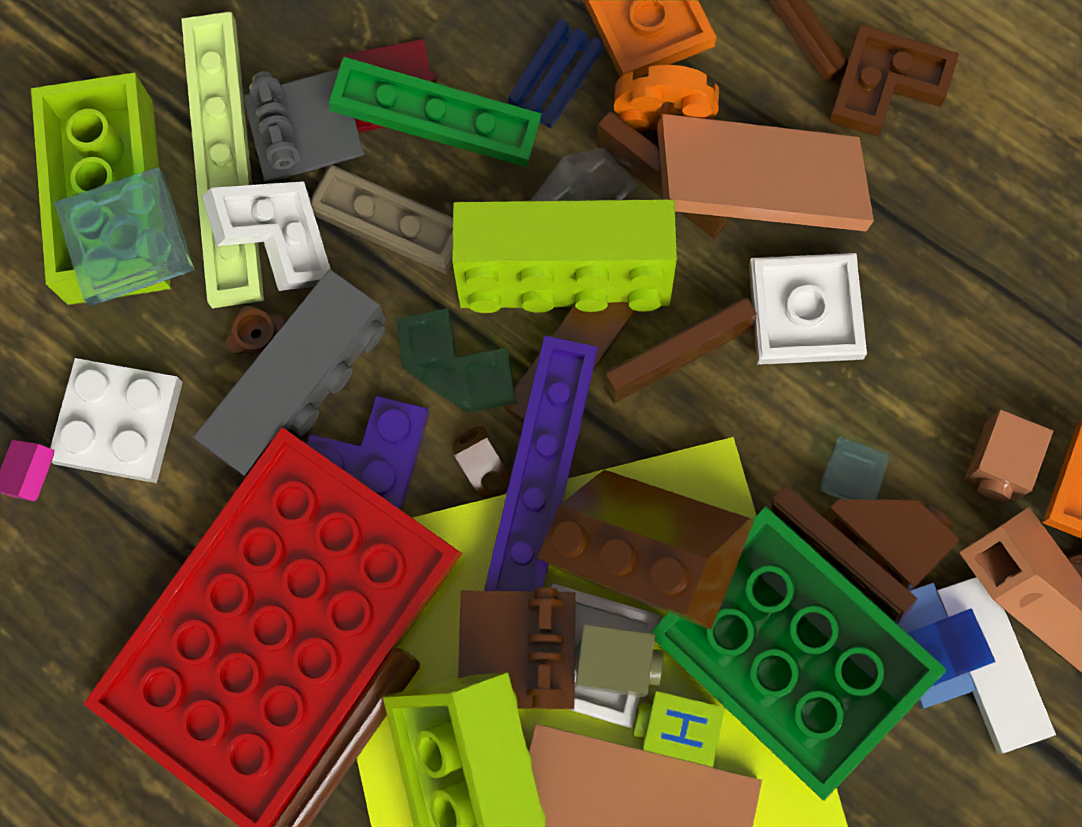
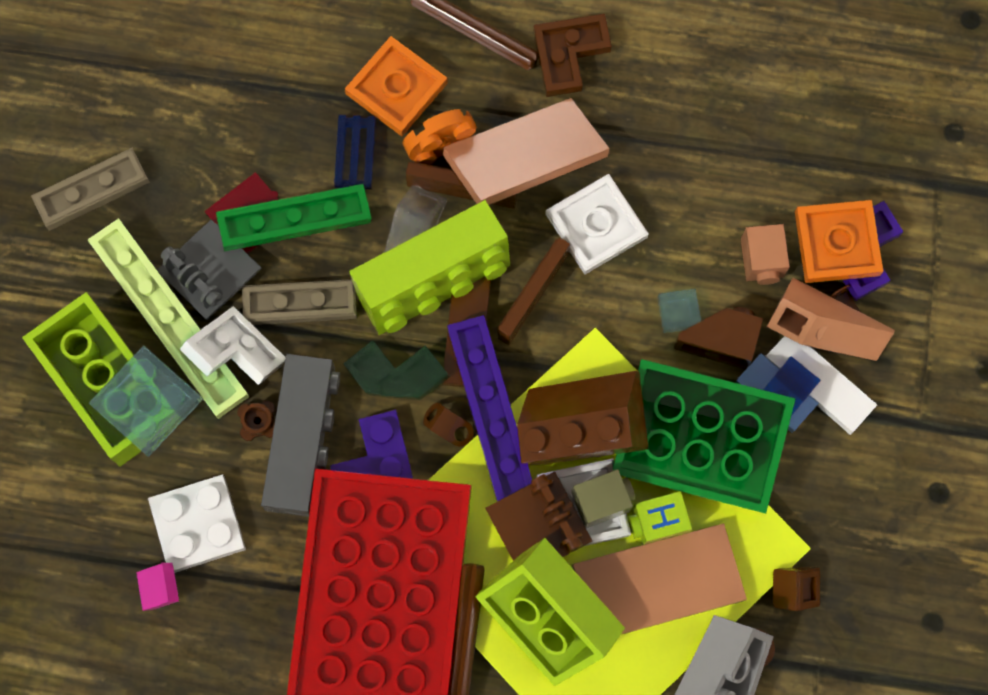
camera: 35 degrees left, 0 degrees up
reddish brown tile [771,485,918,624] -> none

